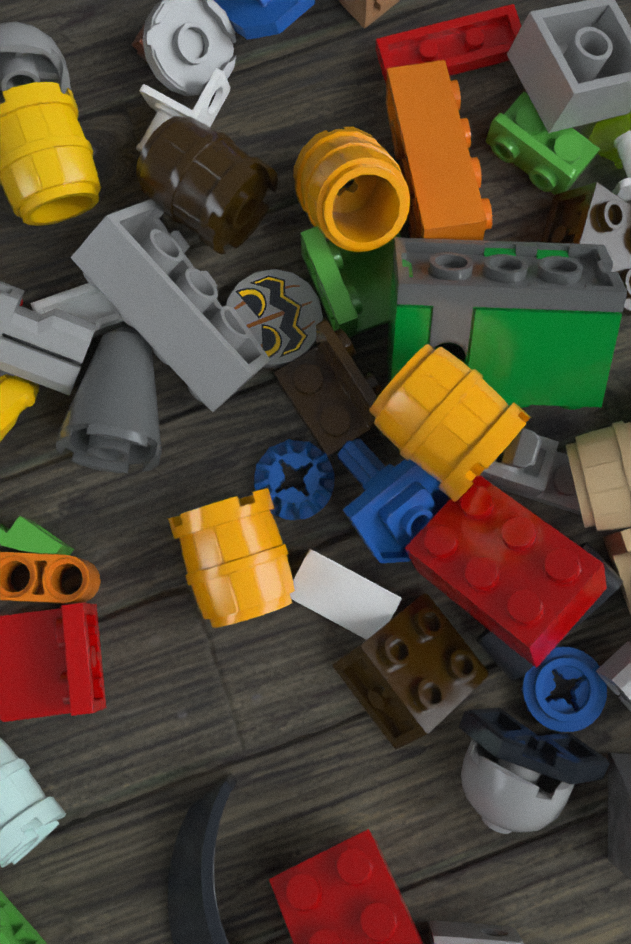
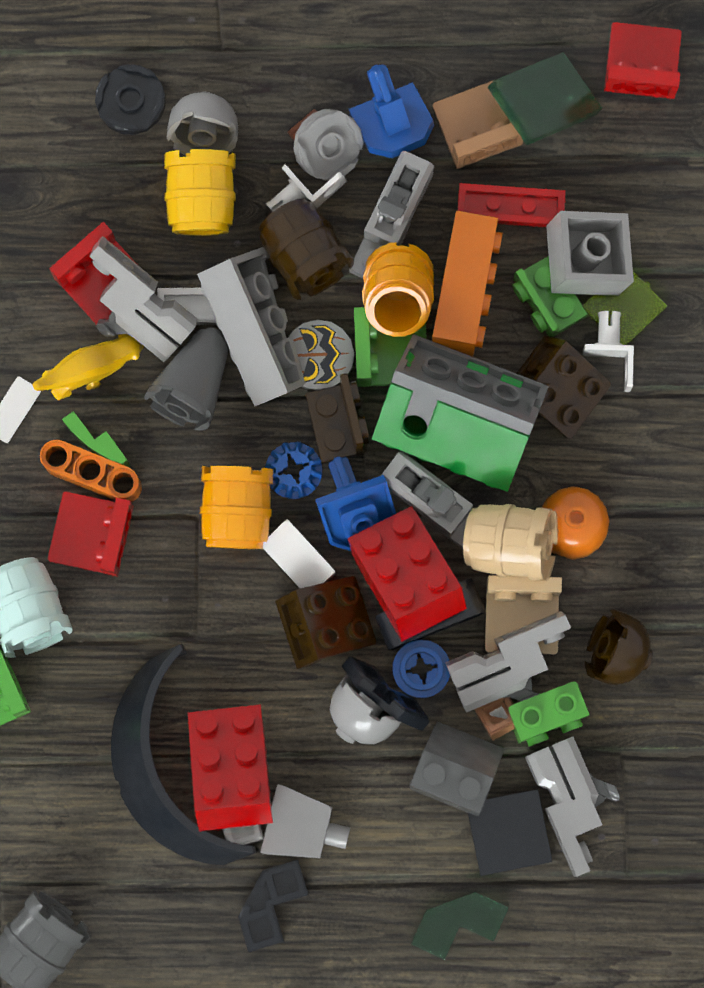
camera: 20 degrees right, 0 degrees up
light orange piece [369,344,531,502] -> none
none -> light grey plate [349,151,434,278]

